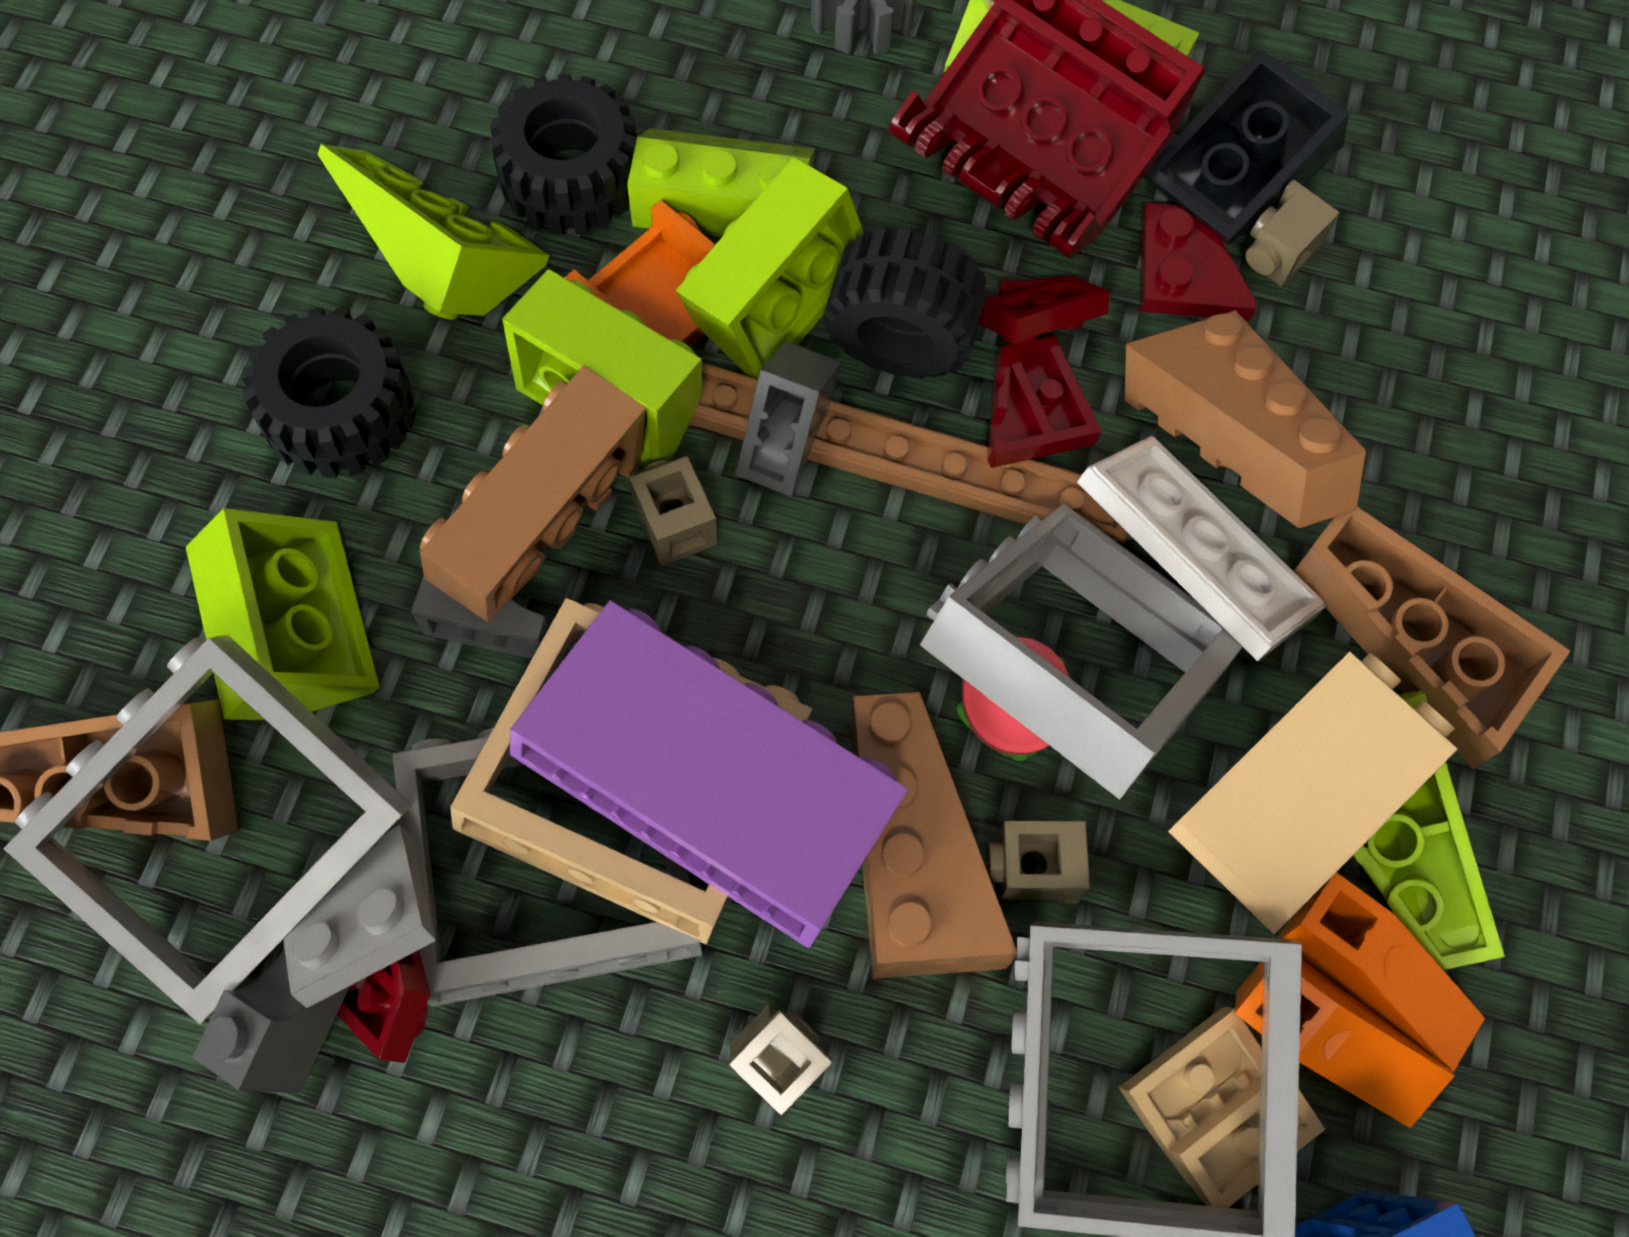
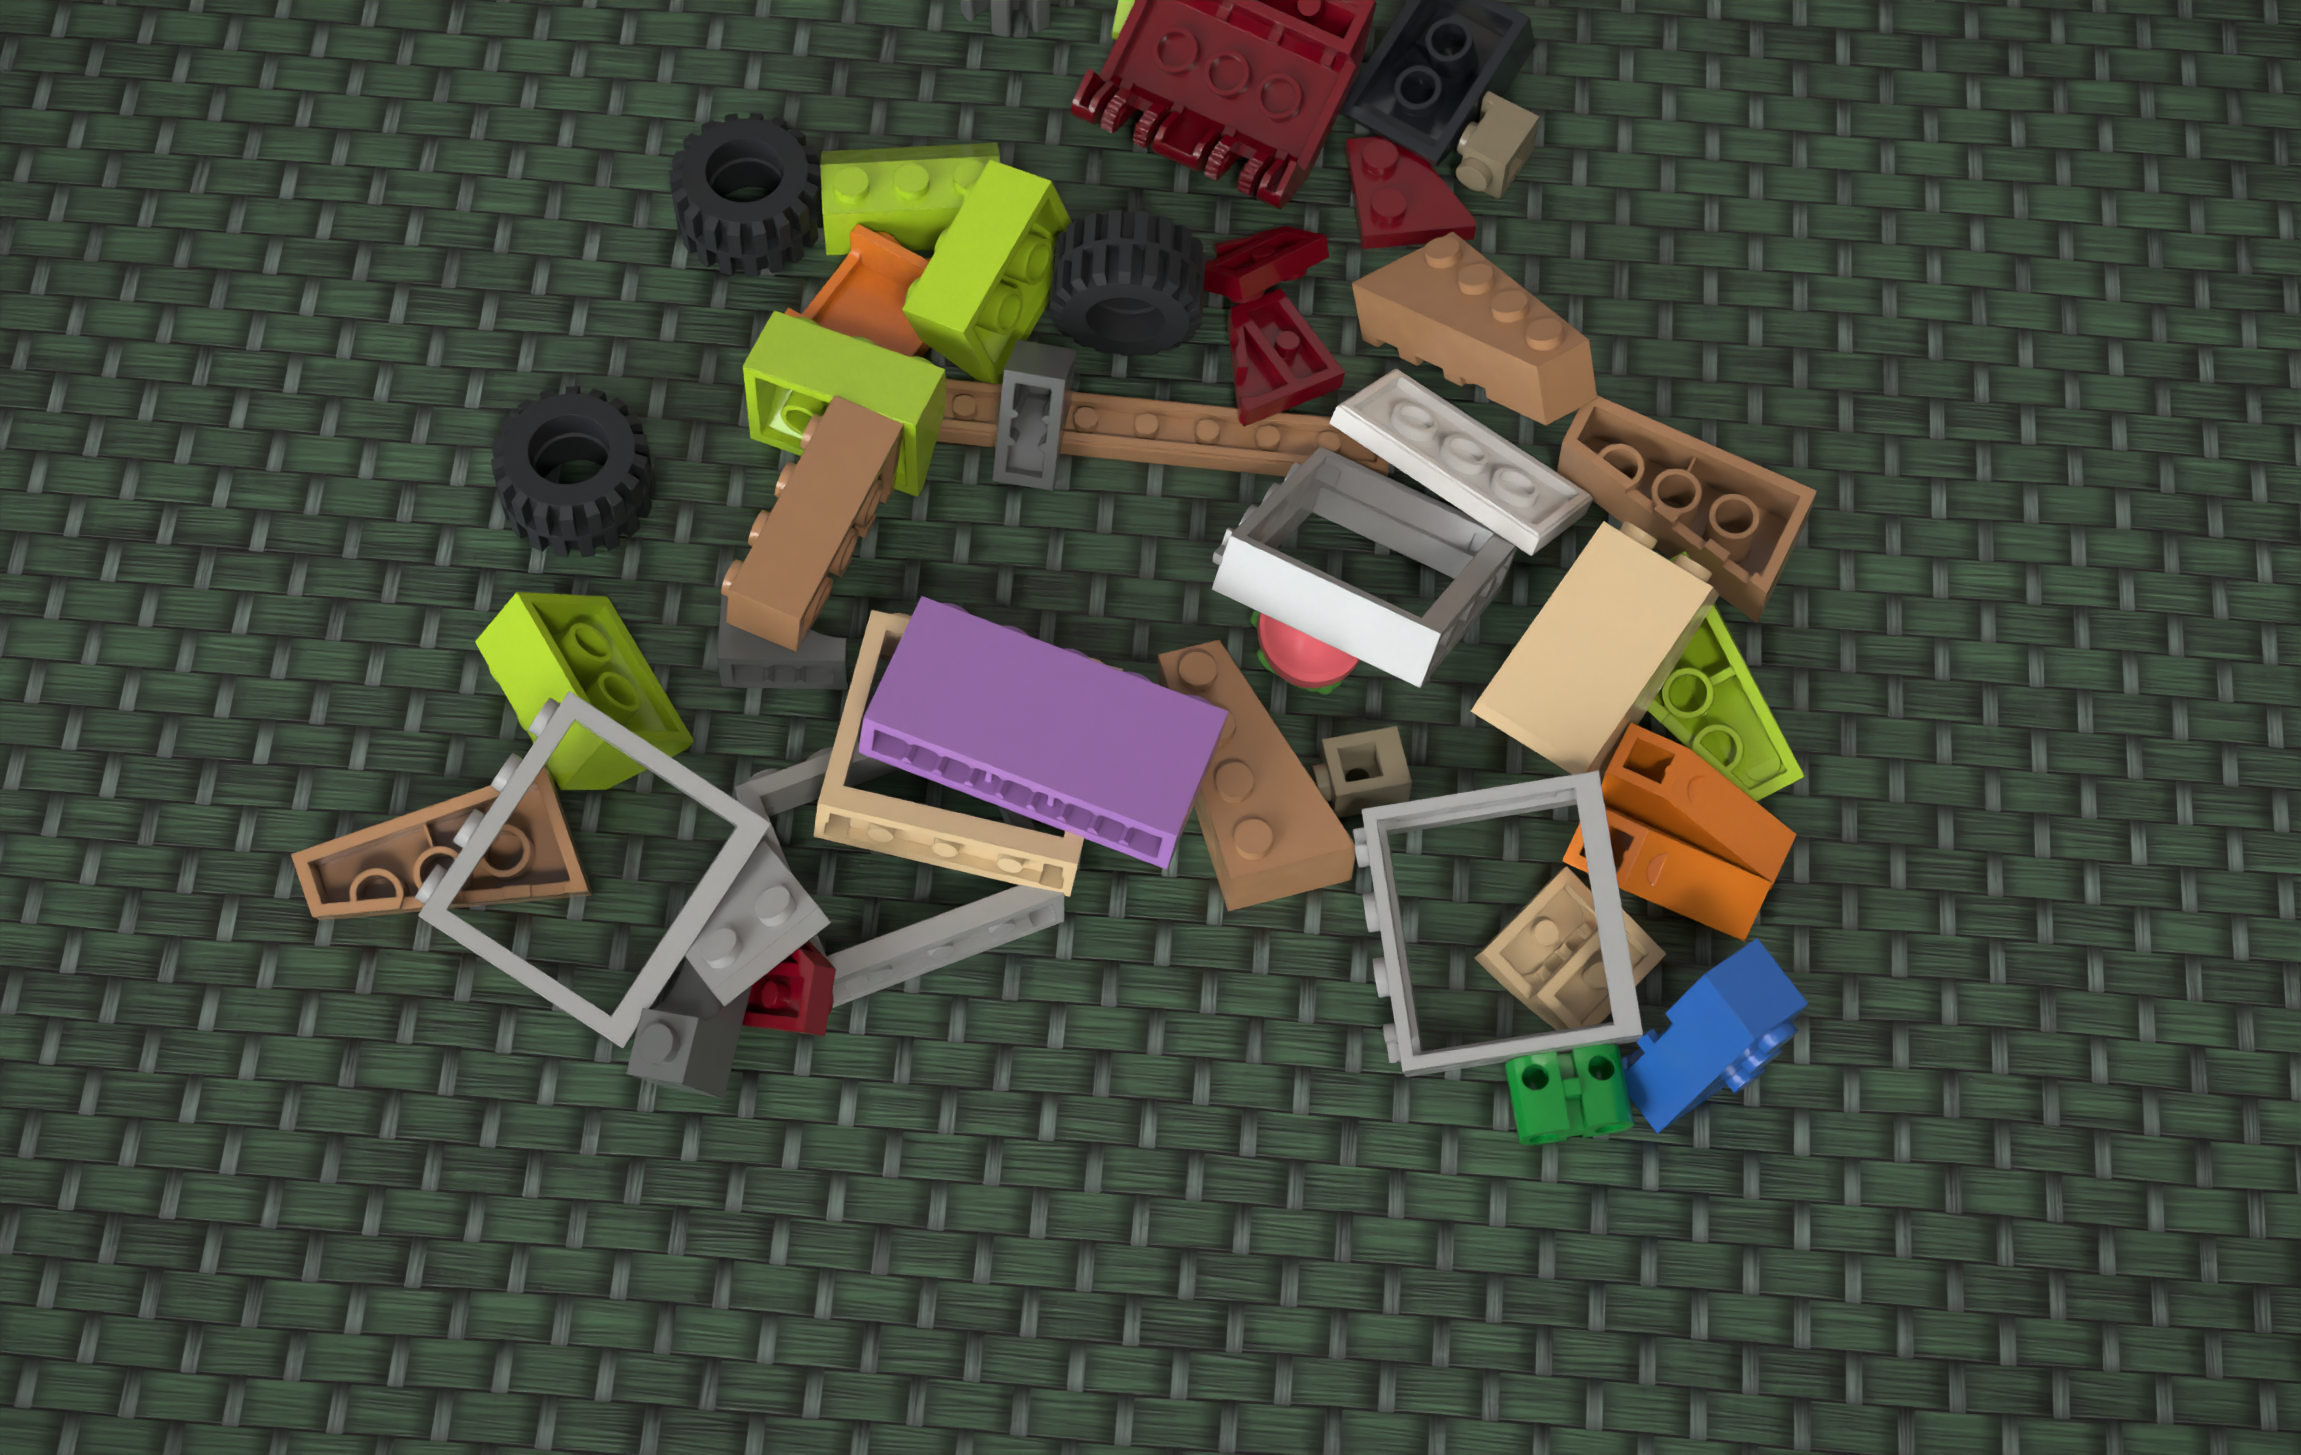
camera: 10 degrees left, 5 degrees down
lime wedge [317,144,550,320] -> none
dark tan brick [629,456,718,566] -> none
brick [729,1003,832,1115] -> none

